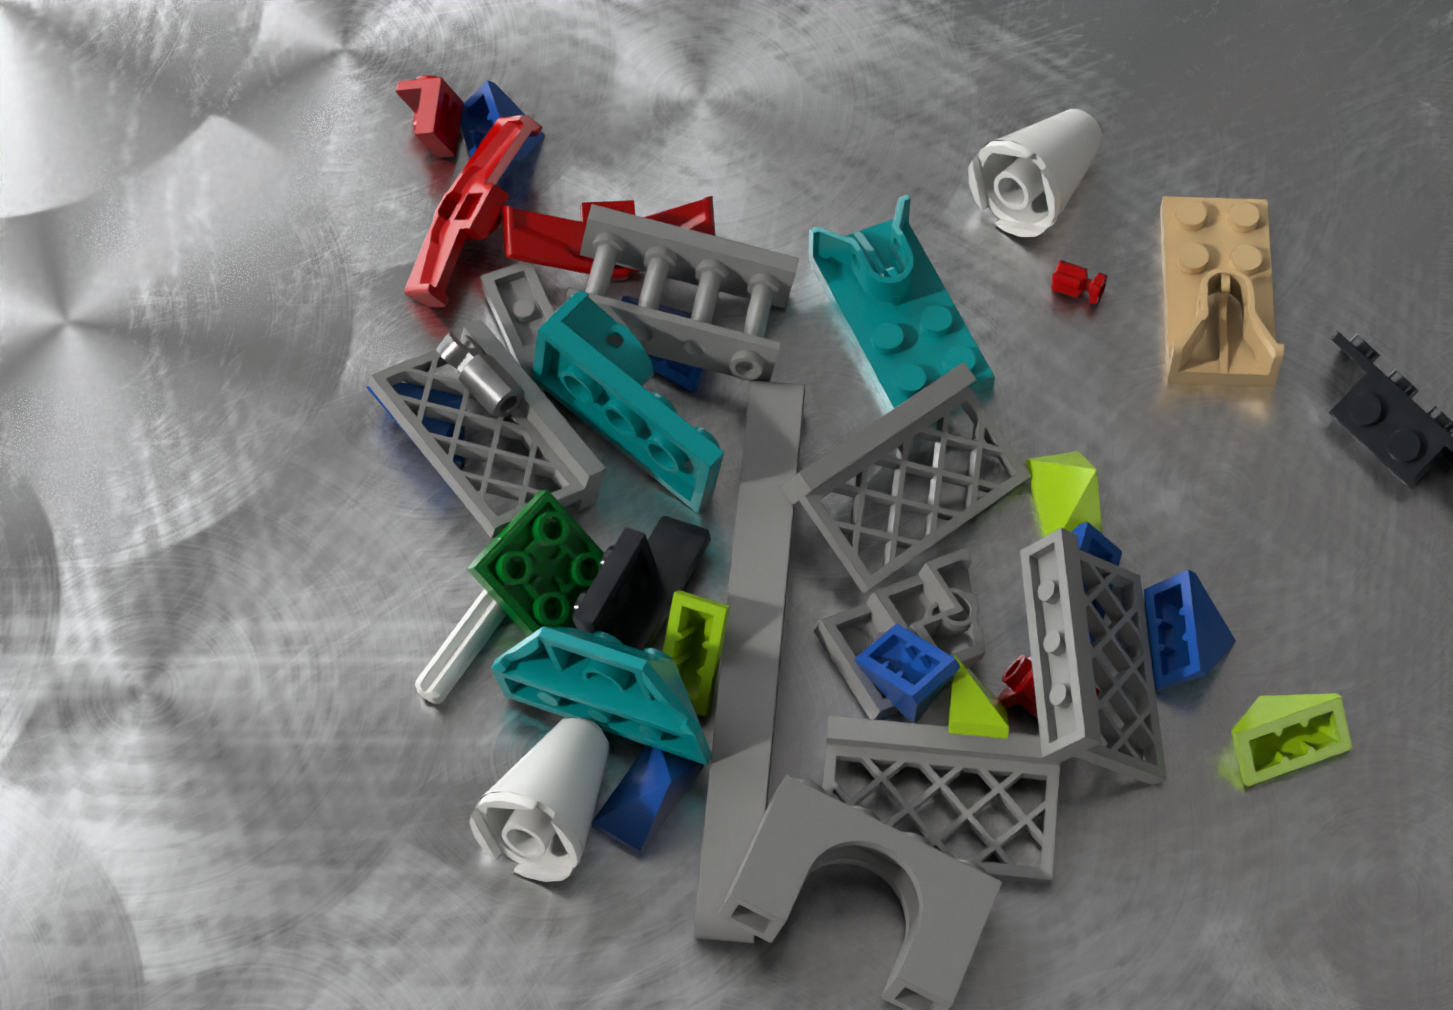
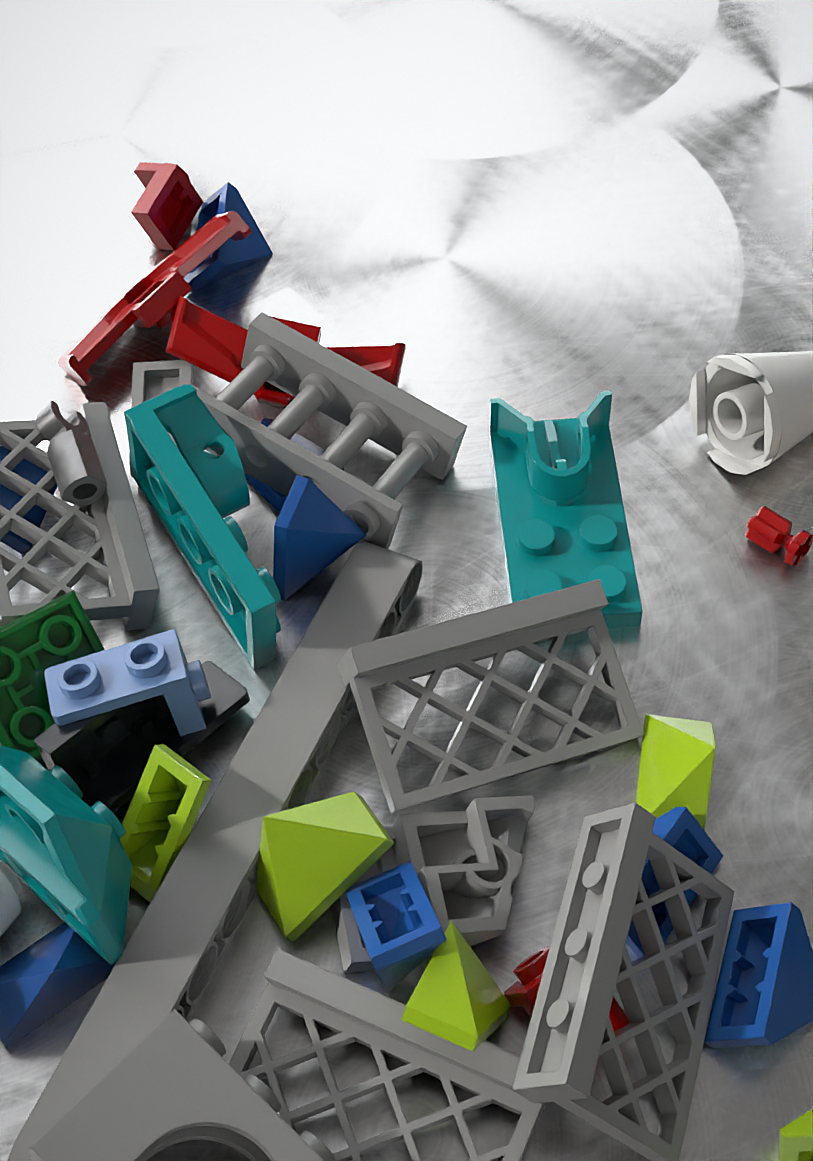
camera: 20 degrees right, 5 degrees down
none -> medium blue bracket [44,629,211,736]
none -> lime slope [256,791,394,942]
none -> blue slope [273,475,367,600]

